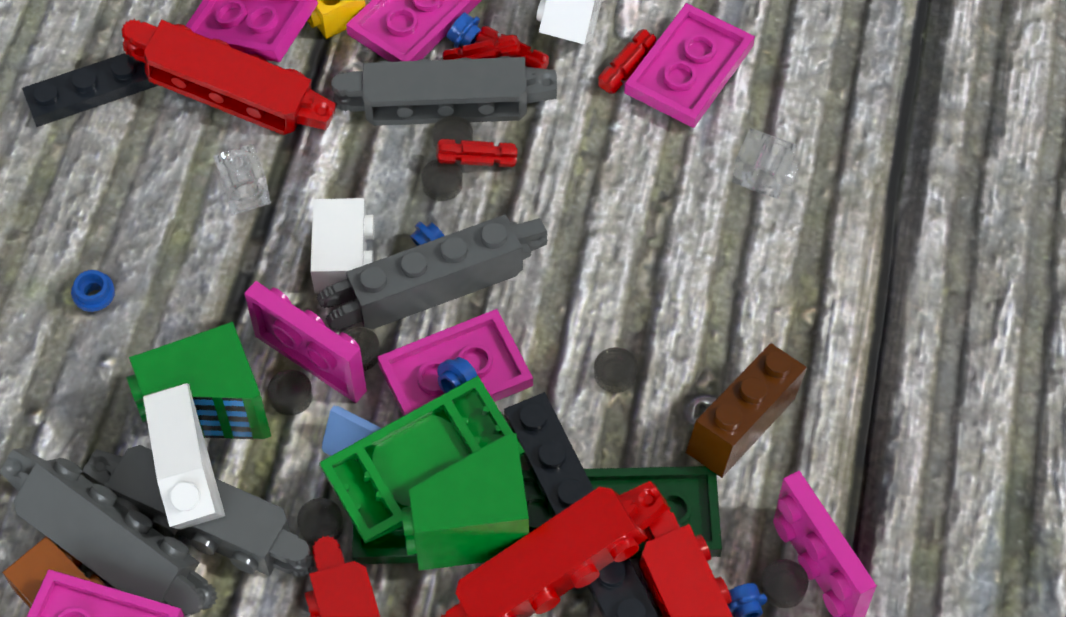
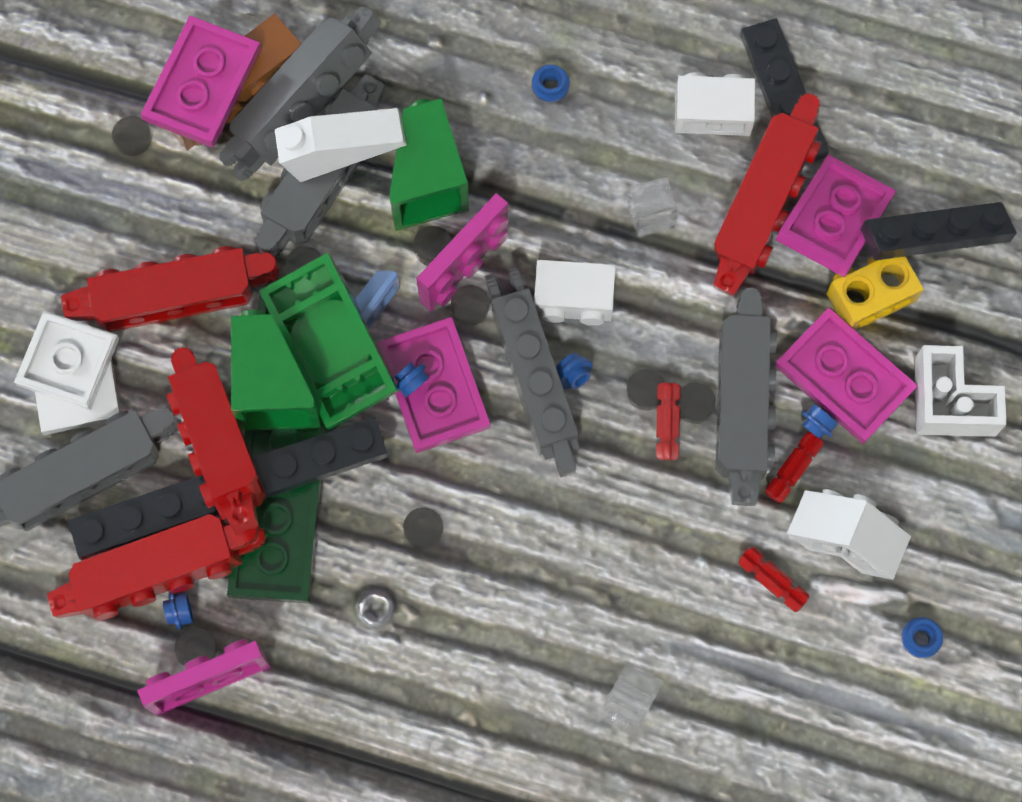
camera: 95 degrees right, 15 degrees up
red axle [443,35,521,60] -> none
dark pink plate [624,3,755,128] -> none
reddish brown brick [685,343,807,478] -> none
none -> white brick [674,72,755,136]

